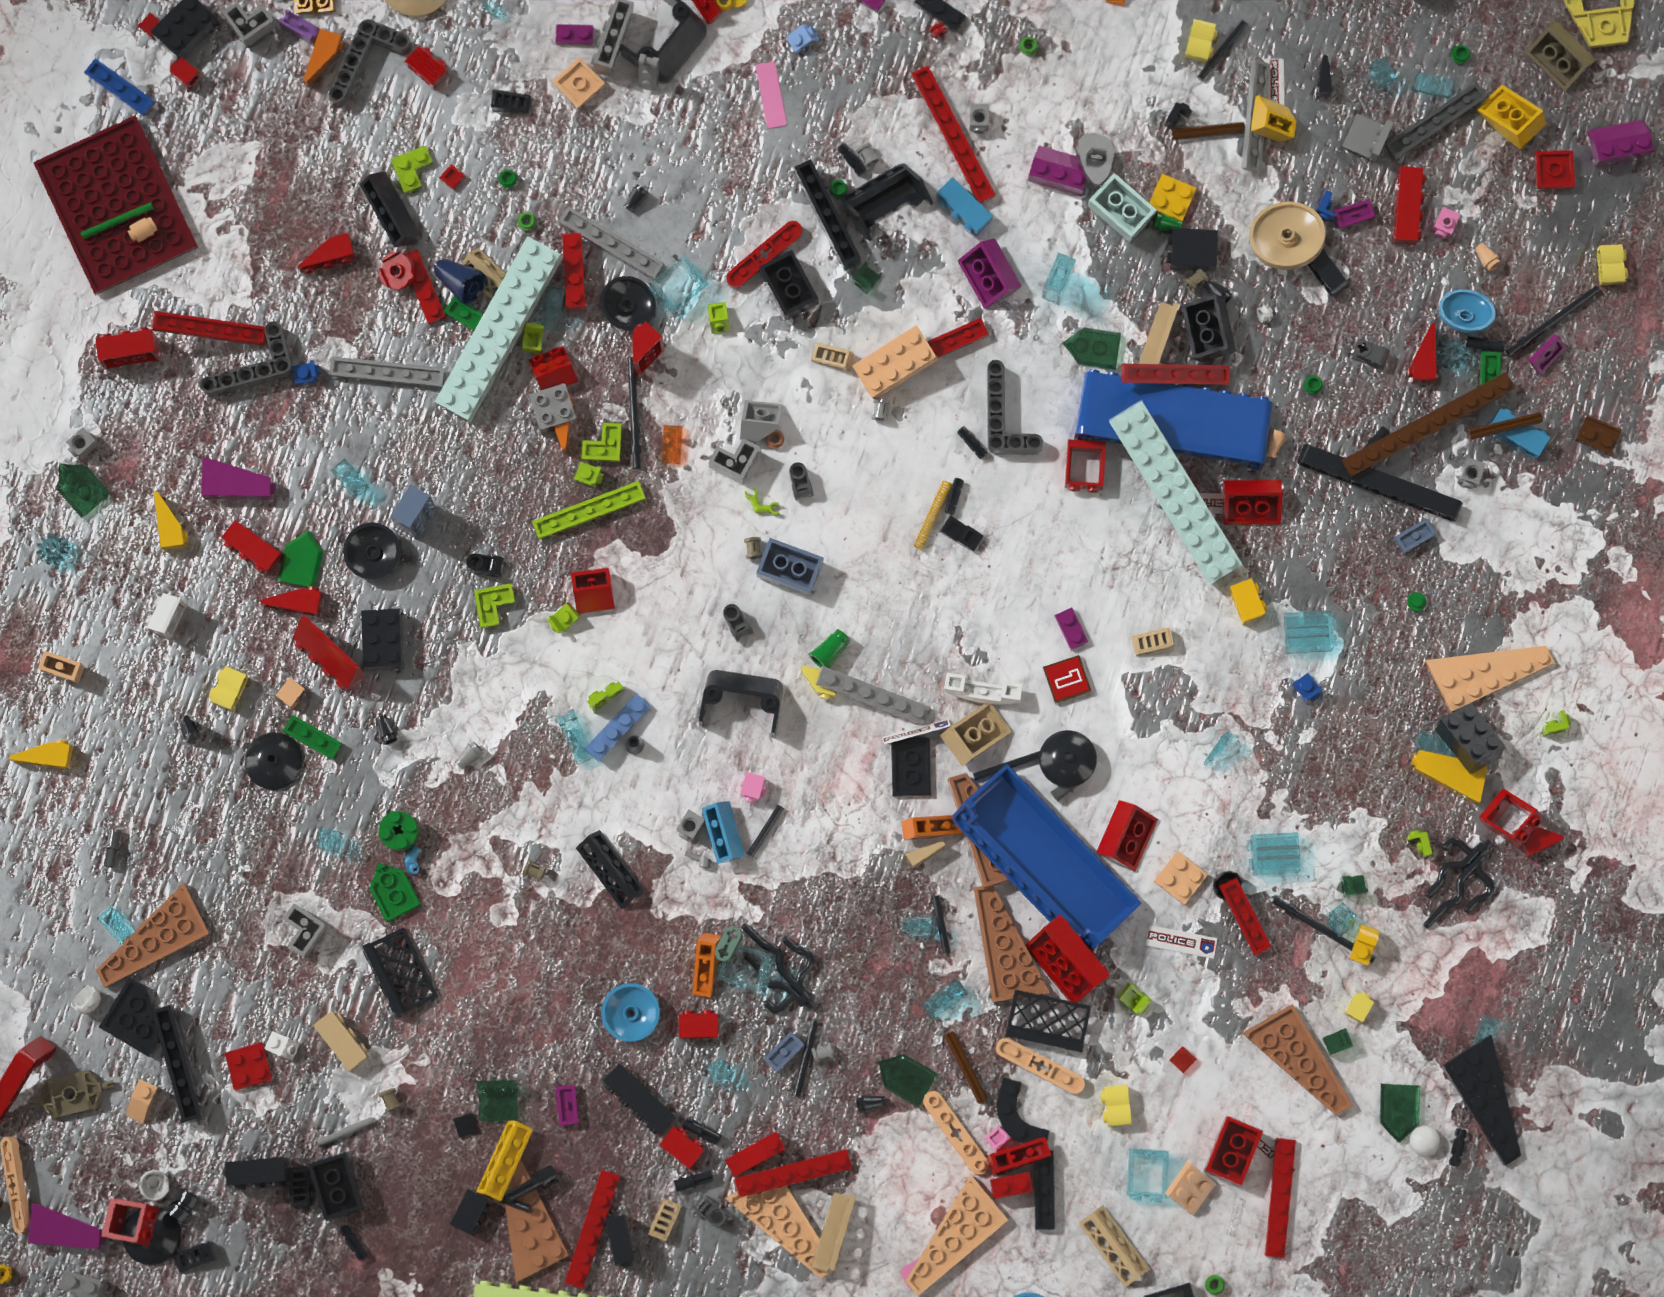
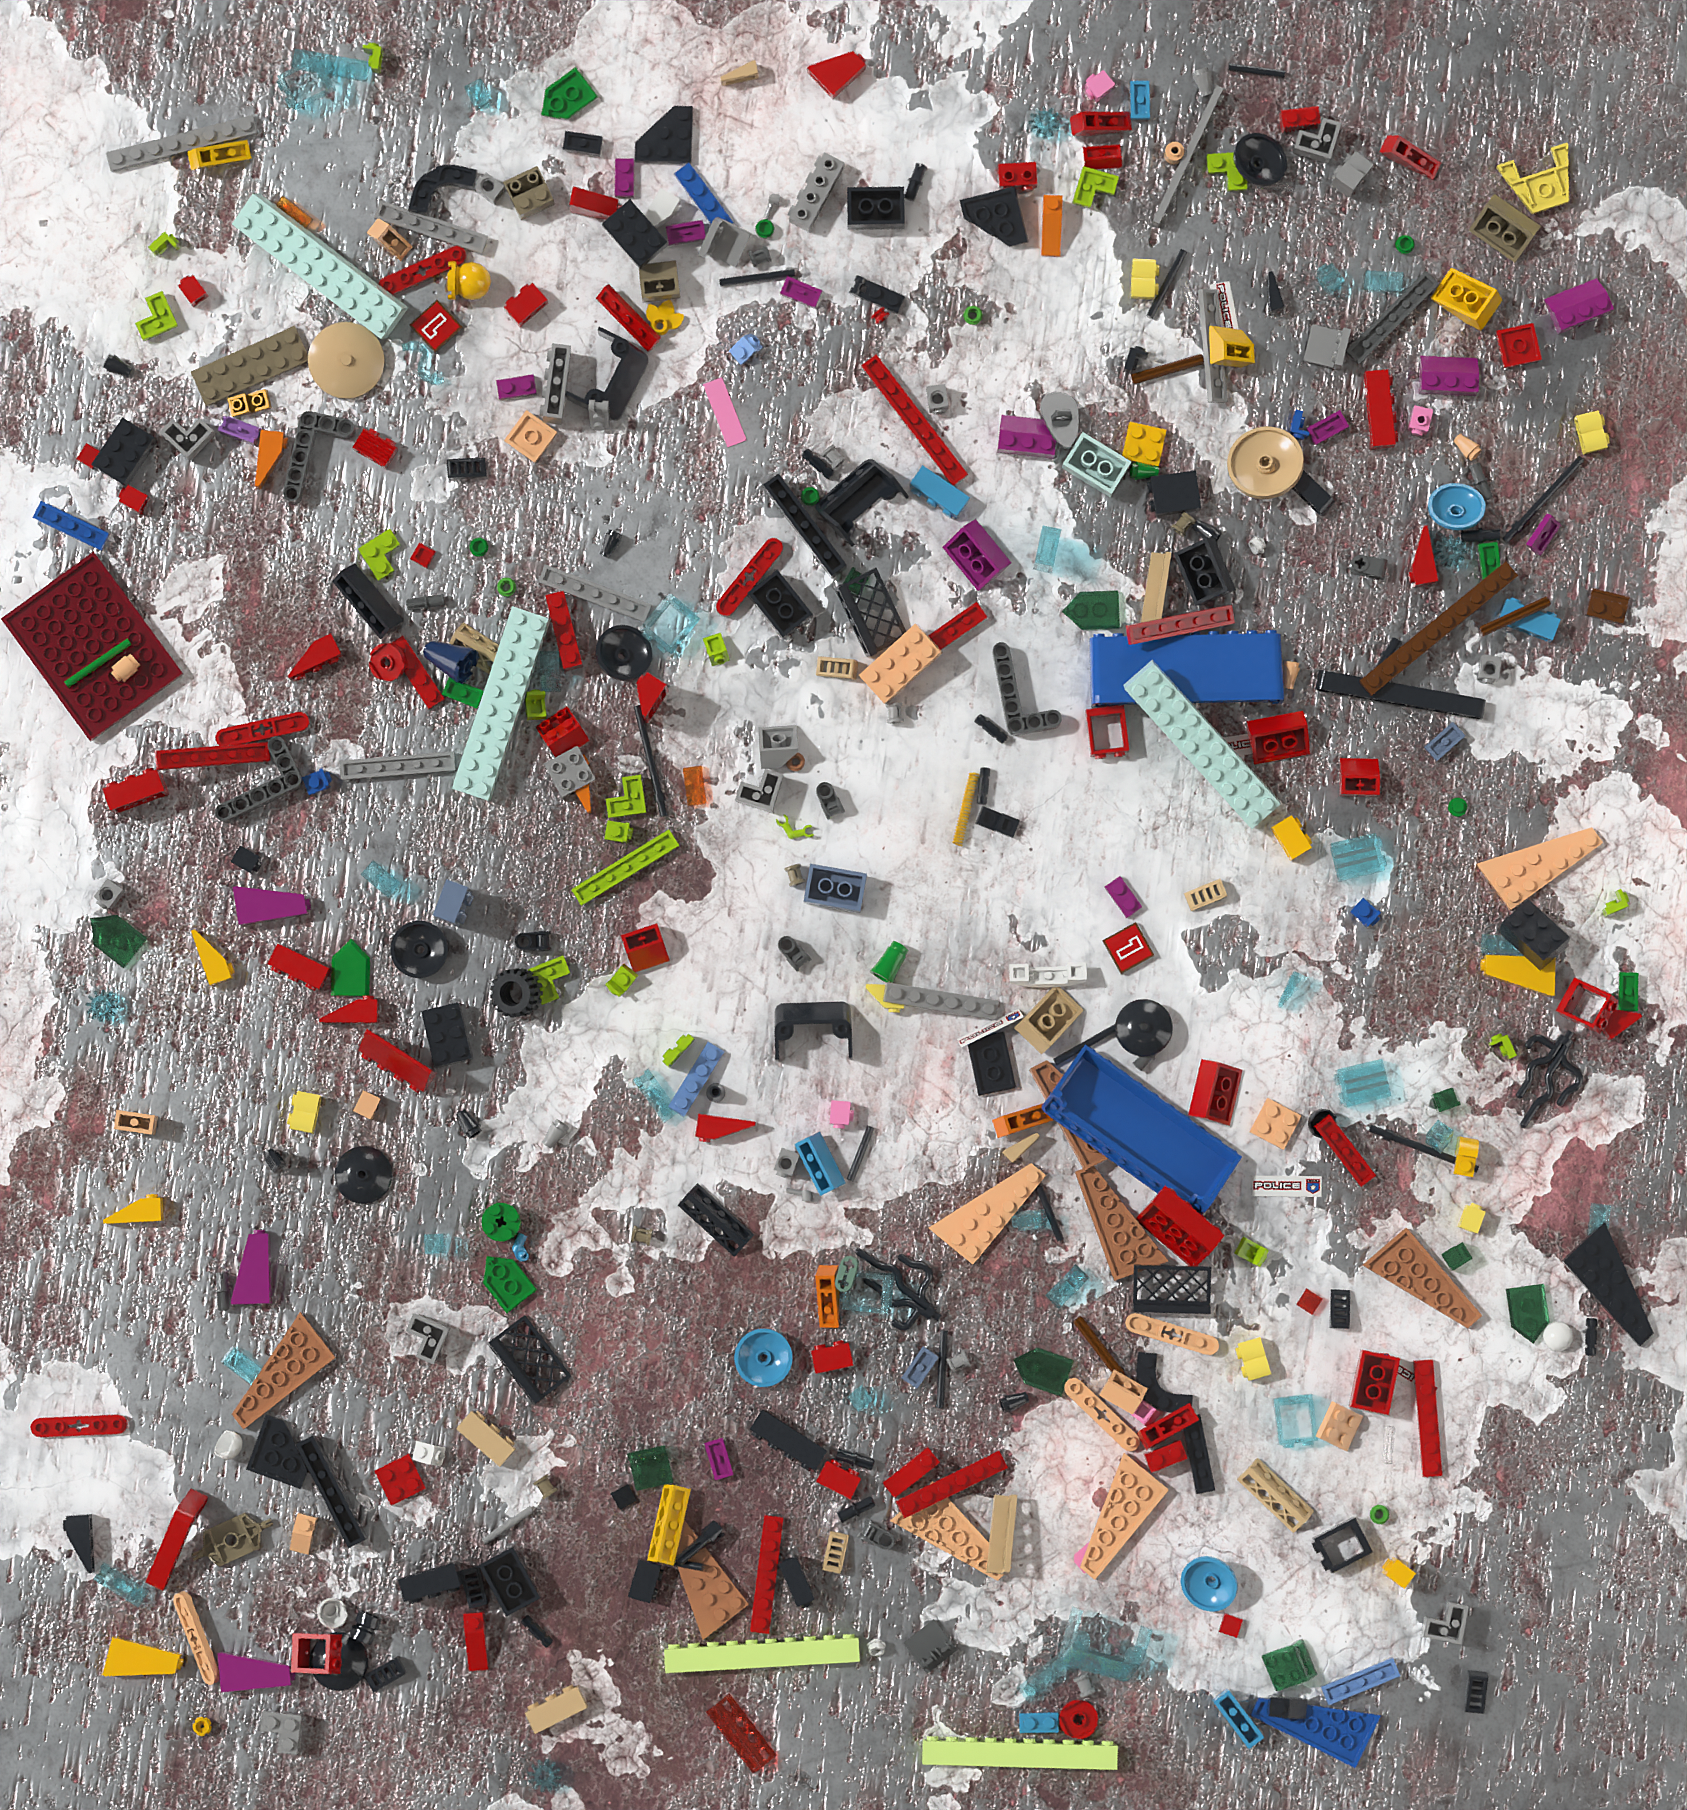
camera: 10 degrees left, 5 degrees up
white slope [146,593,187,640] -> none
green plate [283,715,343,760] -> none
green plate [1304,375,1323,395] -> none
none -> red piece [215,712,310,746]
none -> black brick [230,846,262,875]
none -> magenta slope [231,1230,272,1304]
none -> dark grey axle [406,594,445,610]
none -> red slope [463,1611,488,1671]
none -> black tyre [490,968,543,1018]
none -> red slope [695,1114,756,1143]
none -> black fence [834,568,907,657]
none -> light nougat wing [929,1163,1046,1265]
none -> light nougat brick [1099,1370,1147,1415]
none -> black slope [1329,1289,1350,1329]
none -> red slope [1339,758,1380,797]
none -> magenta slope [1419,356,1479,396]
none -> dark grey axle [1468,463,1492,501]
none -> green plate [1617,972,1639,1012]

